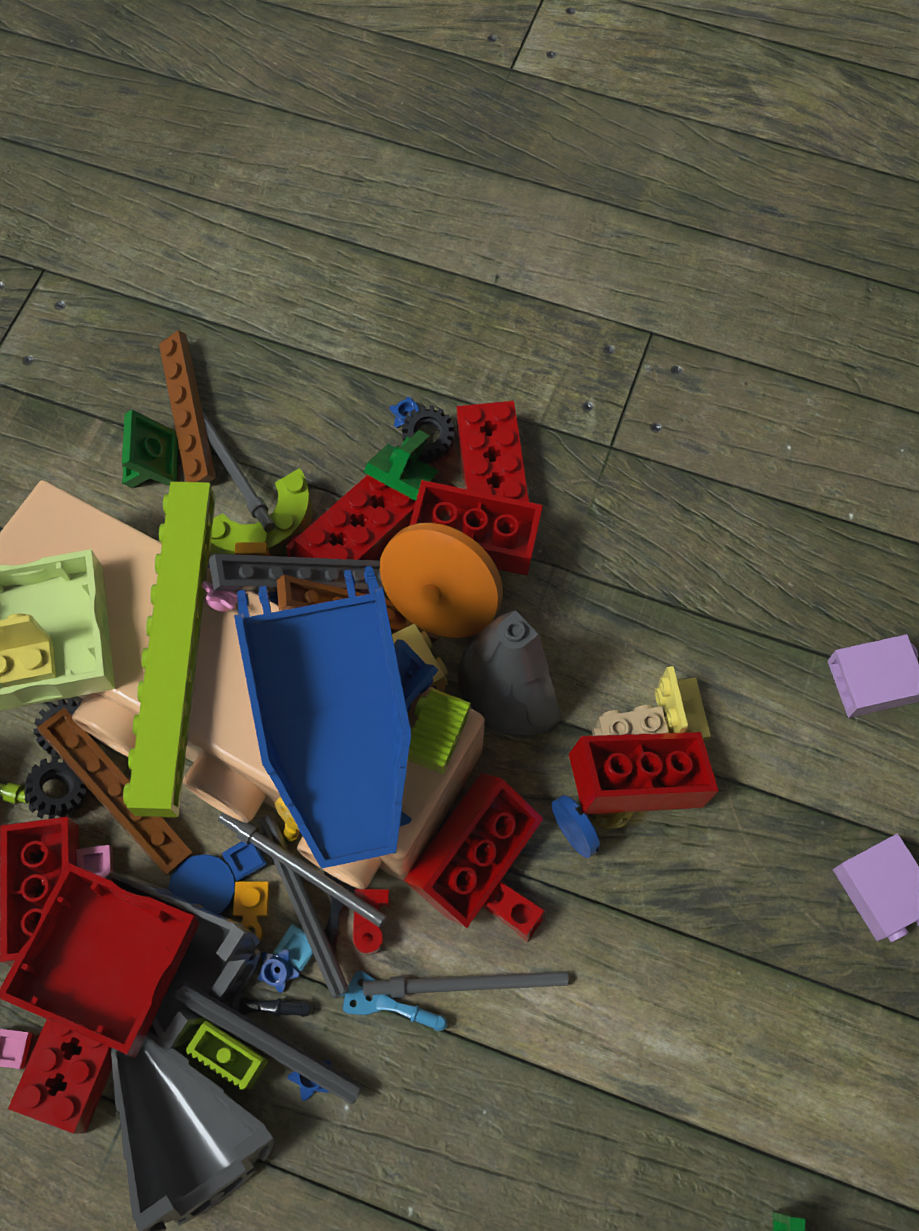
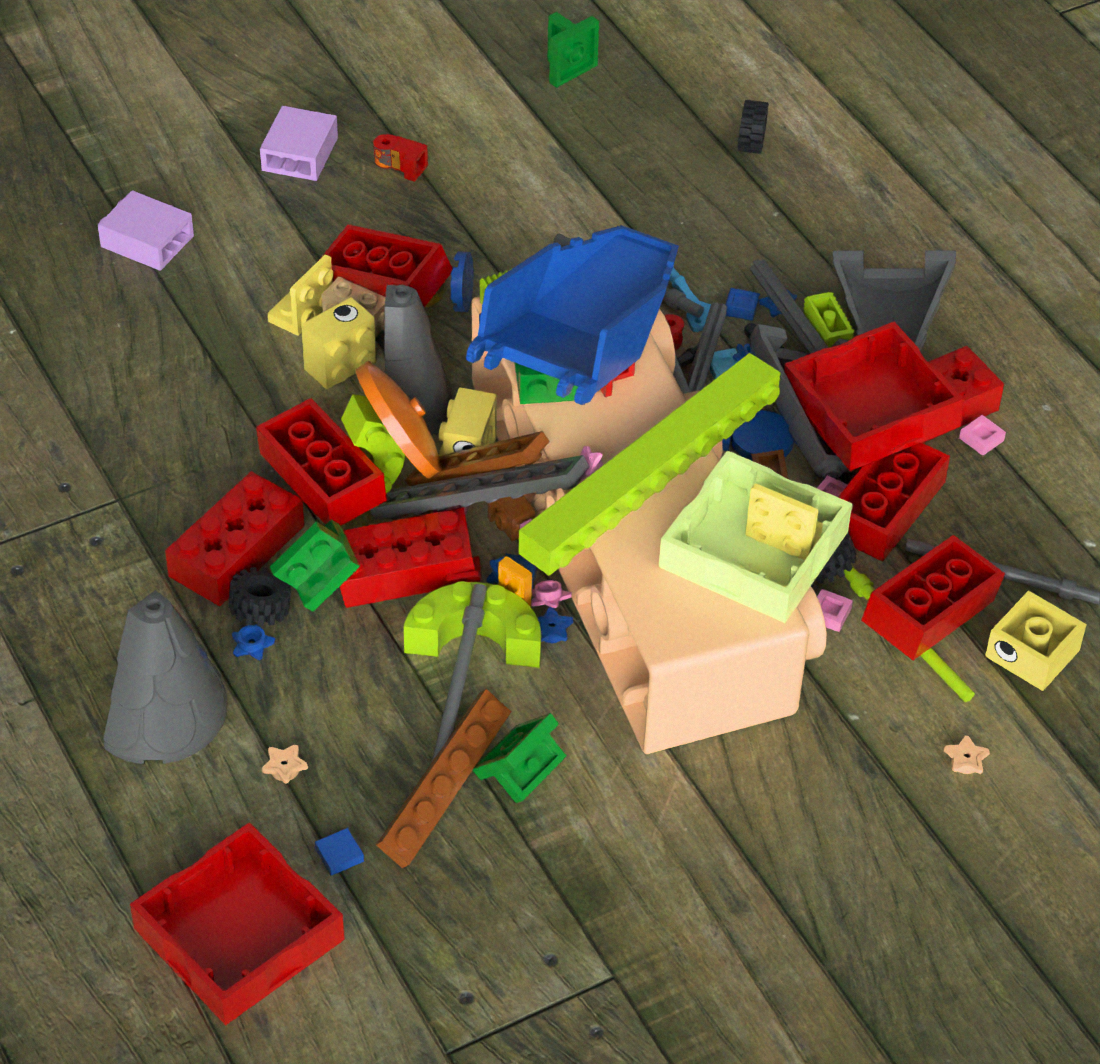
camera: 140 degrees left, 20 degrees down
none -> dark grey cone [103,590,227,764]
none -> red tile [130,822,345,1026]
none -> light nougat plate [262,745,308,783]
none -> light yellow brick [301,297,376,389]
none -> blue tile [315,828,364,876]
none -> red leg [373,134,428,182]
none -> blue tile [725,288,760,321]
none -> bright pink plate [817,589,853,632]

